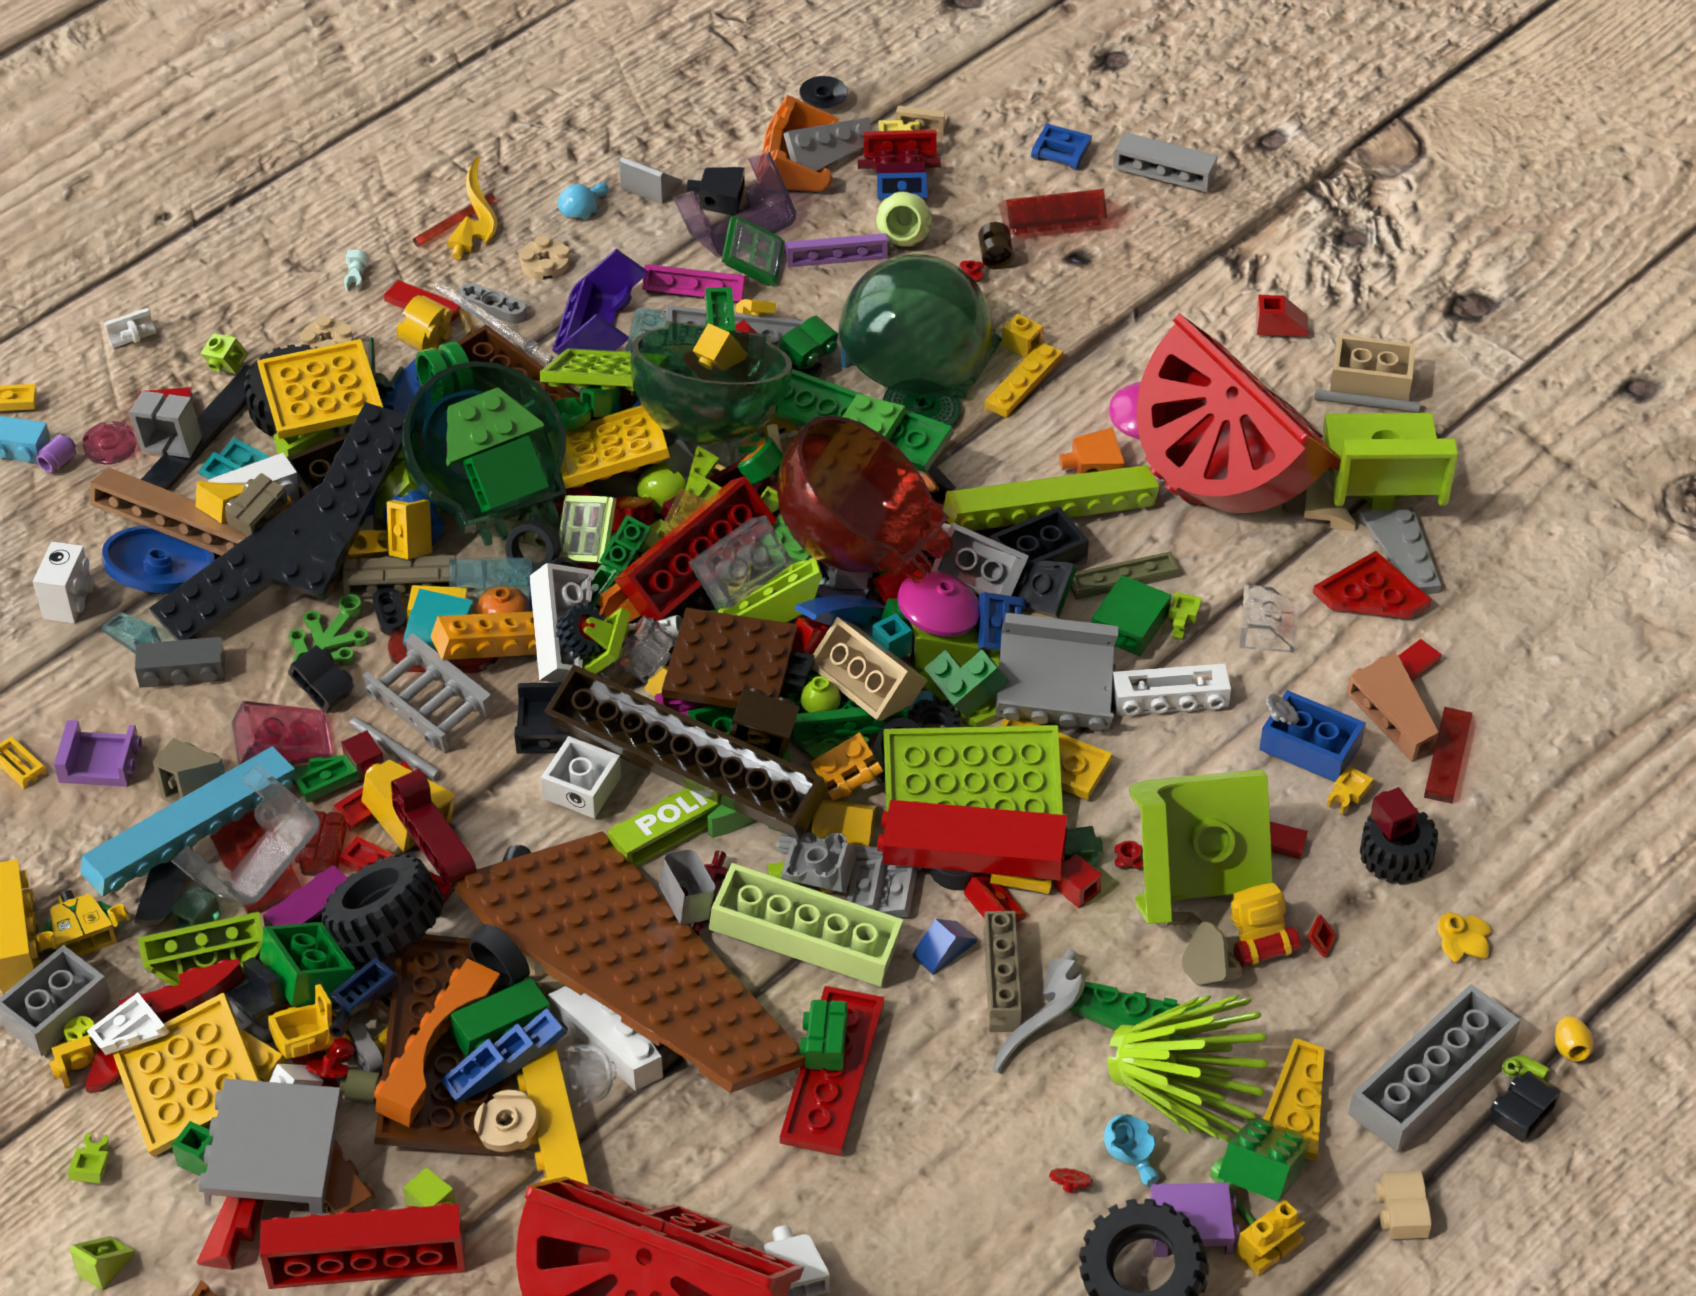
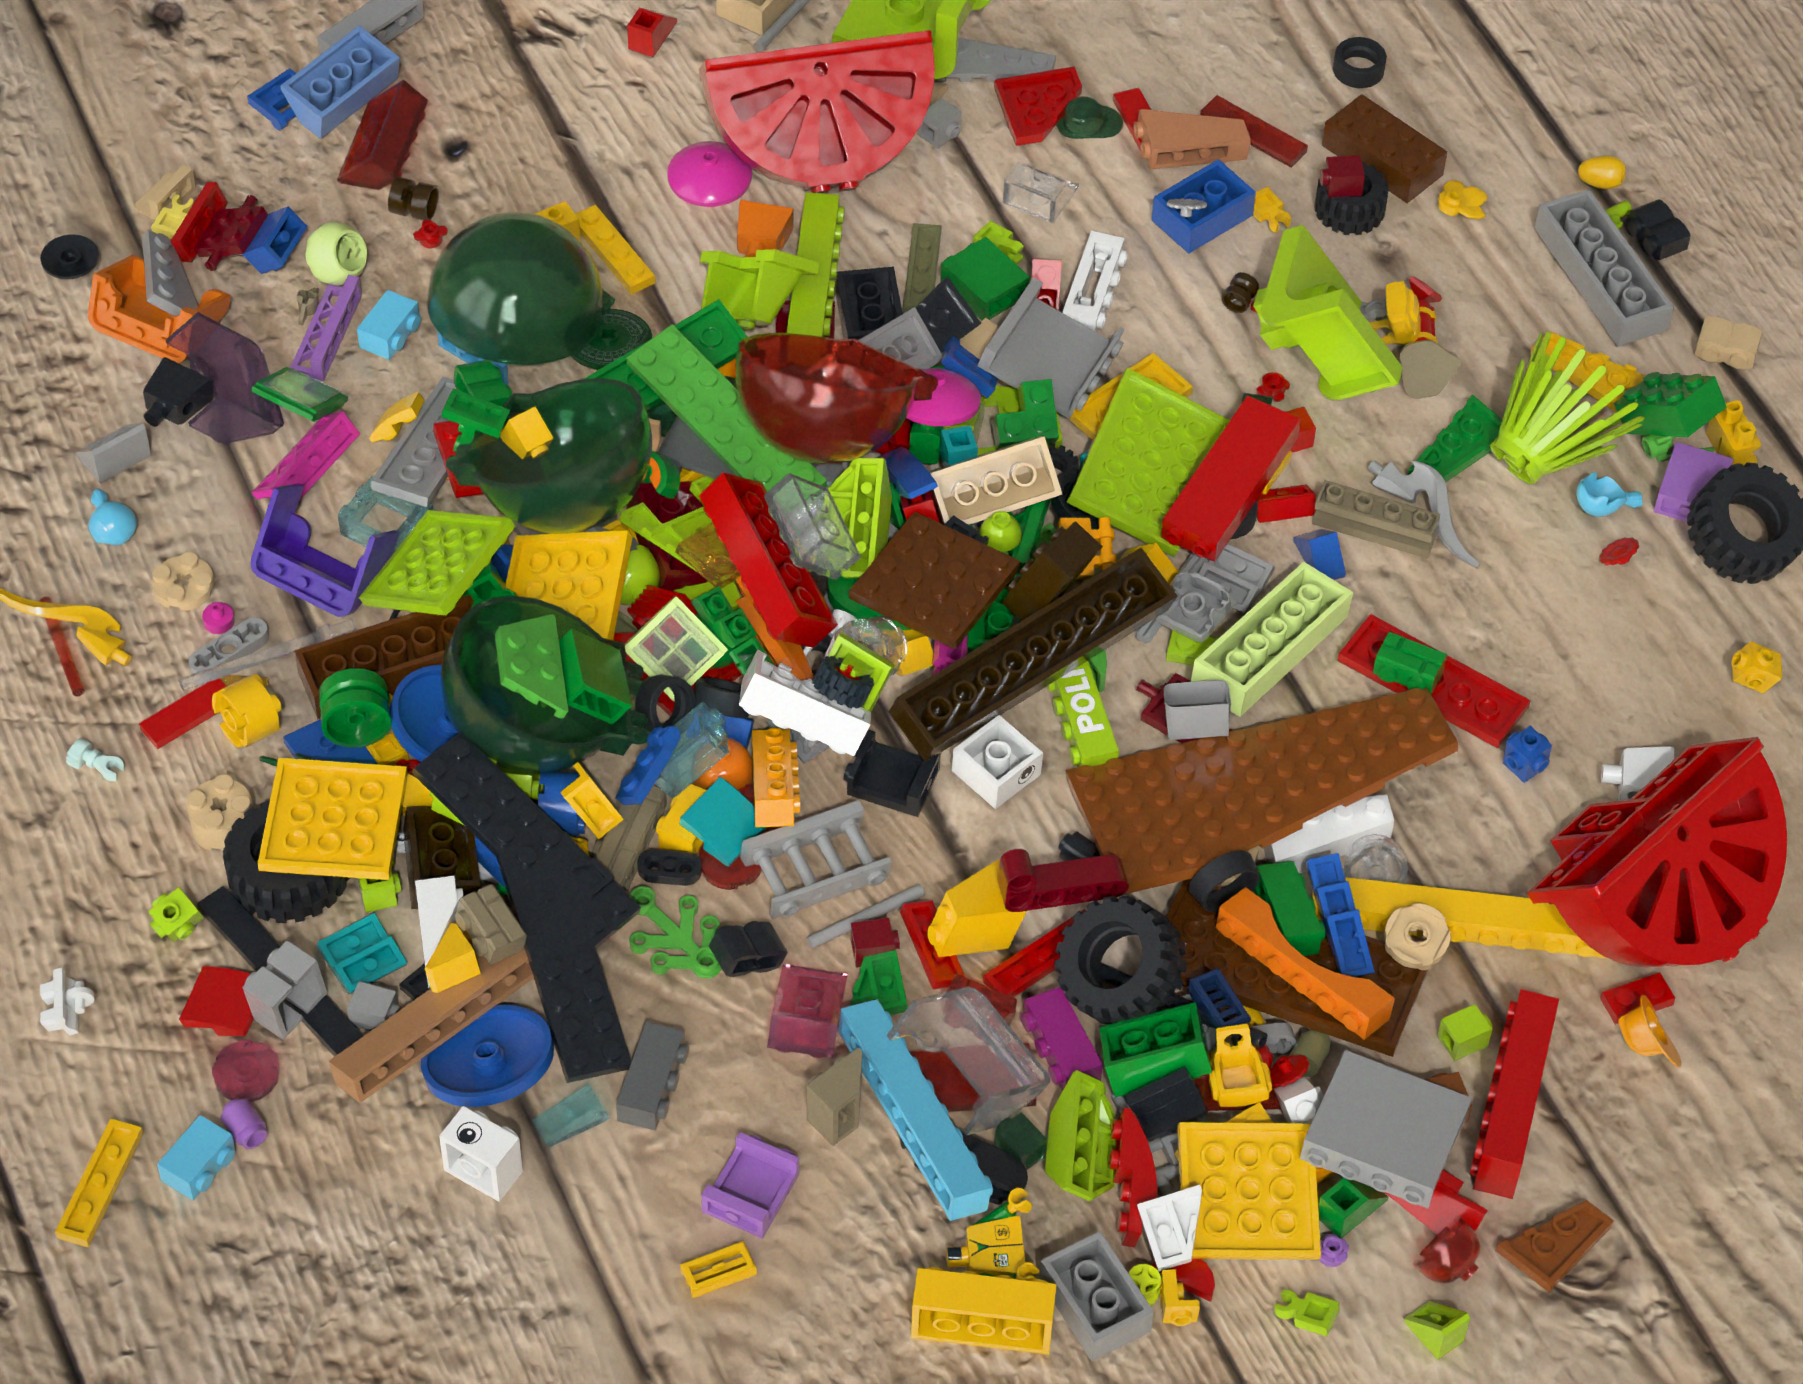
camera: 70 degrees left, 5 degrees up
none -> dark pink tile [202,602,235,634]
none -> medium blue slope [281,25,400,139]
none -> dark tan piece [297,287,319,325]
none -> light grey brick [347,981,401,1031]
none -> medium azure brick [357,290,421,360]
none -> blue hinge [615,726,681,805]
none -> lime windscreen [700,249,820,330]
none -> light grey brick [917,98,961,149]
none -> slope [1032,258,1062,311]
none -> clear green piece [1056,96,1123,139]
none -> medium lavender plate [1319,1234,1349,1267]
none -> reddish brown brick [1322,94,1448,204]
none -> black tyre [1333,37,1387,89]
none -> clear red cylinder [1413,1216,1480,1284]
none -> blue brick [1503,725,1552,783]

